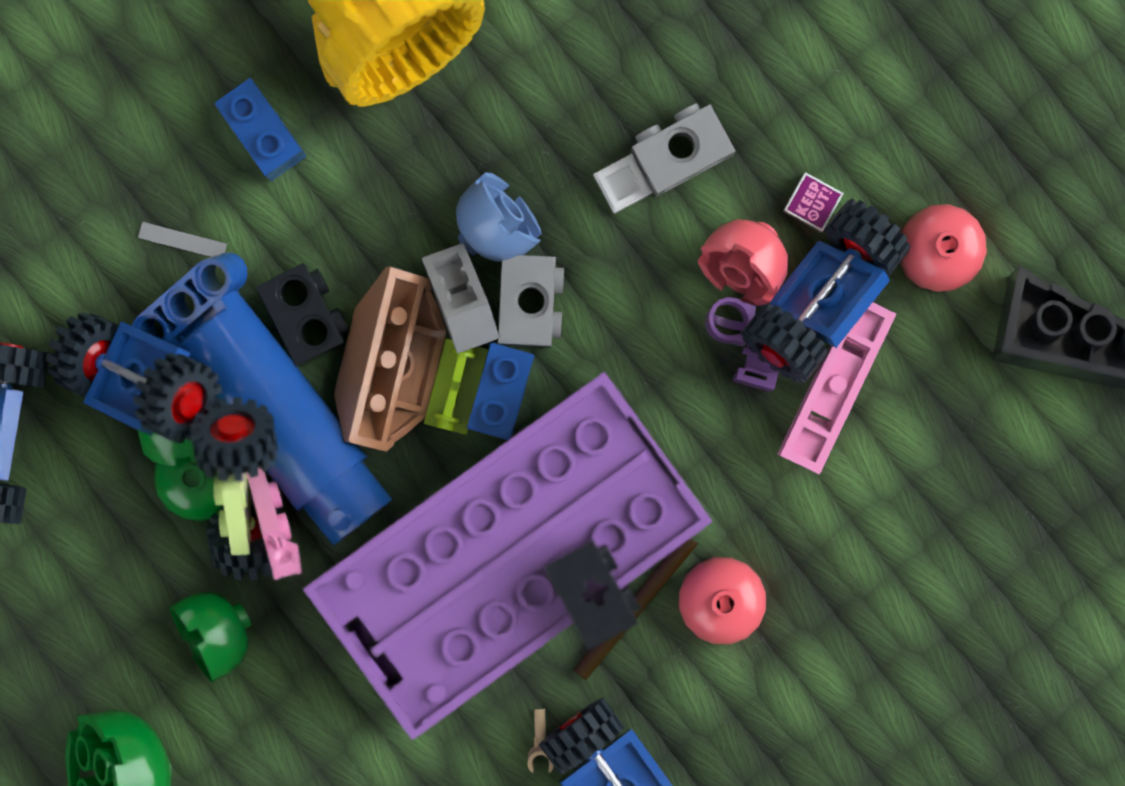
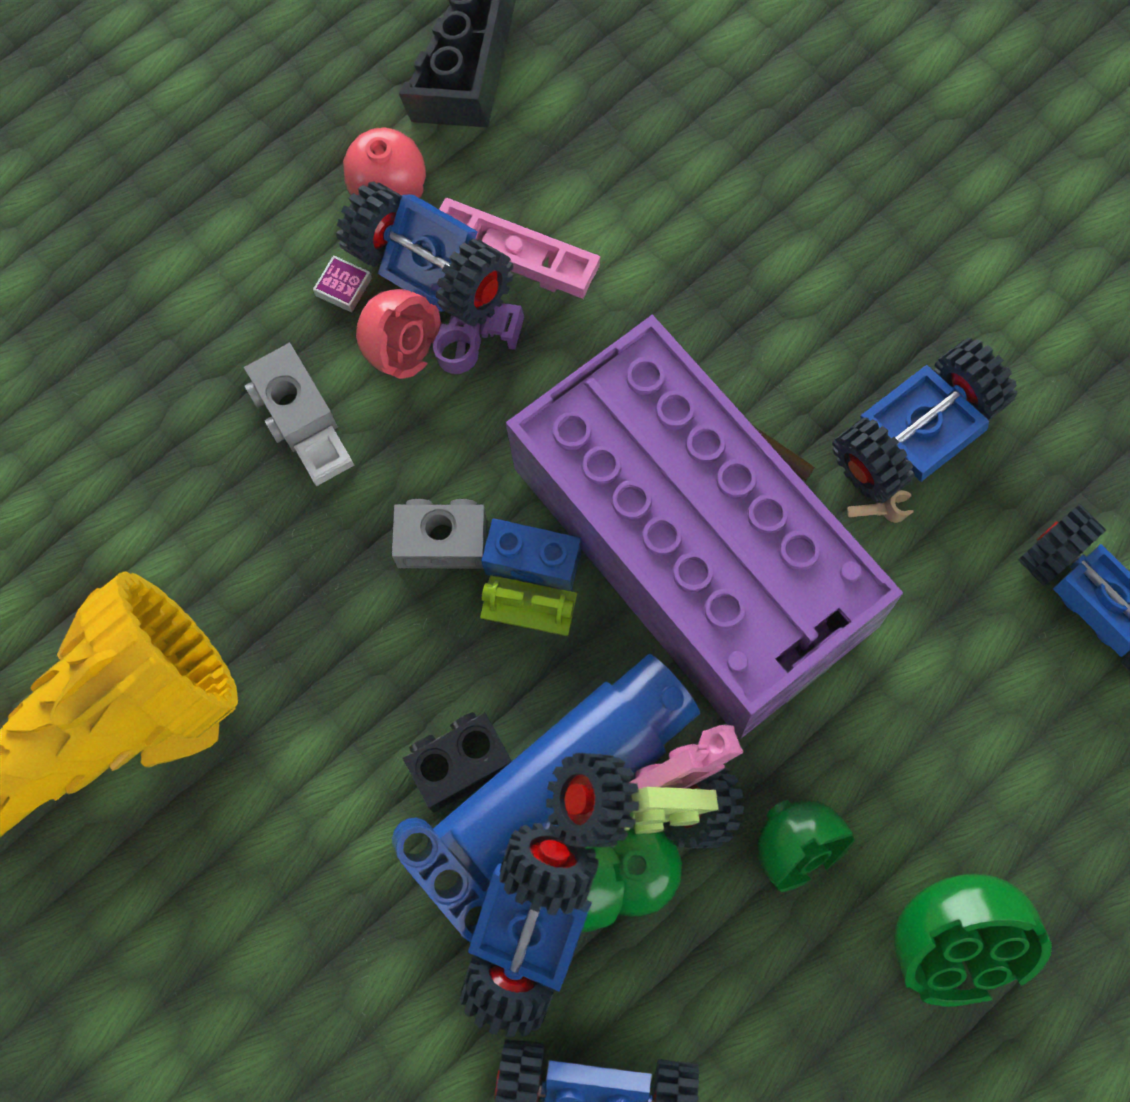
camera: 90 degrees left, 15 degrees down
light grey piece [138,222,227,257] -> none
blue brick [214,78,307,182] -> none
nougat wedge [334,267,446,452] -> none
light grey brick [422,243,499,354] -> none
medium blue cylinder [456,172,541,262] -> none
black brick [543,539,641,650] -> none
coral cylinder [679,557,766,645] -> none

